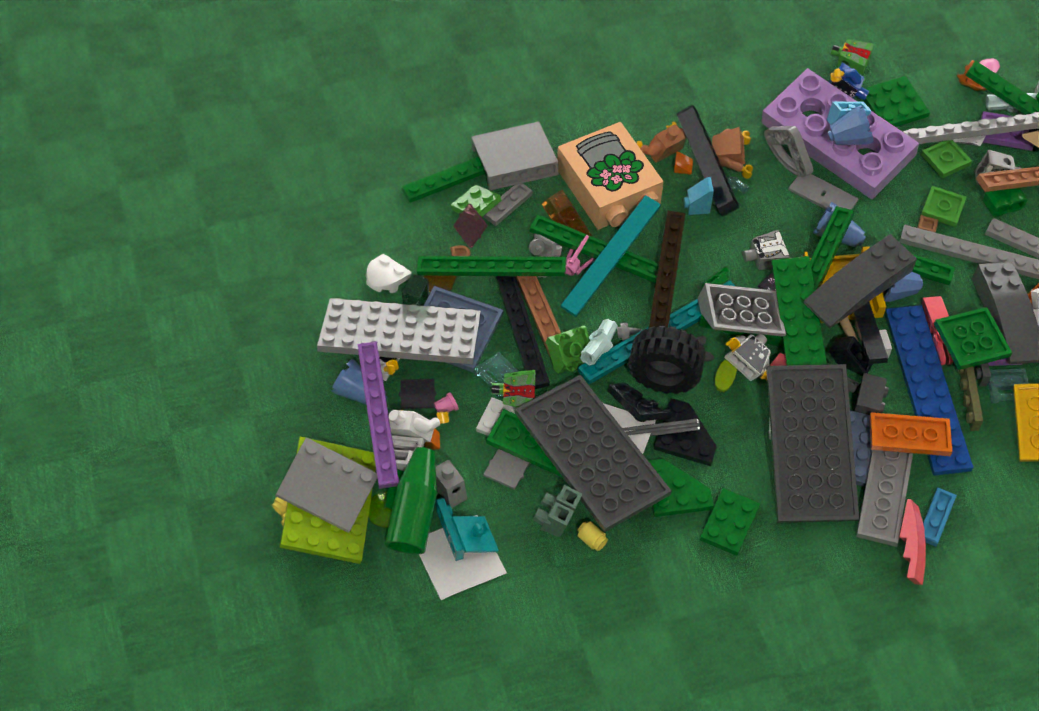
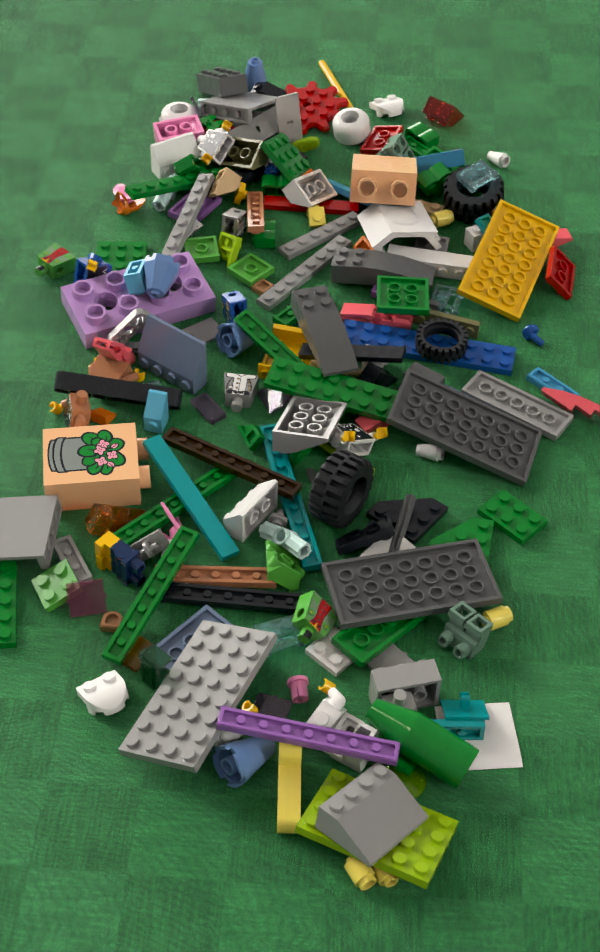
camera: 70 degrees left, 10 degrees down
orange plate [869,412,952,456] -> none
none -> coral arm [92,337,136,365]
none -> dark blue hips [94,531,146,587]
none -> sand blue slope [137,313,207,395]
none -> tile [191,392,226,425]
none -> lime wing [218,231,243,267]
none -> blue torso [222,291,247,323]
none -> white slope [223,479,278,543]
none -> light yellow beam [277,742,302,834]
none -> light grey brick [368,659,442,709]
none -> black tyre [415,317,468,364]
none -> blue plate [522,324,545,347]

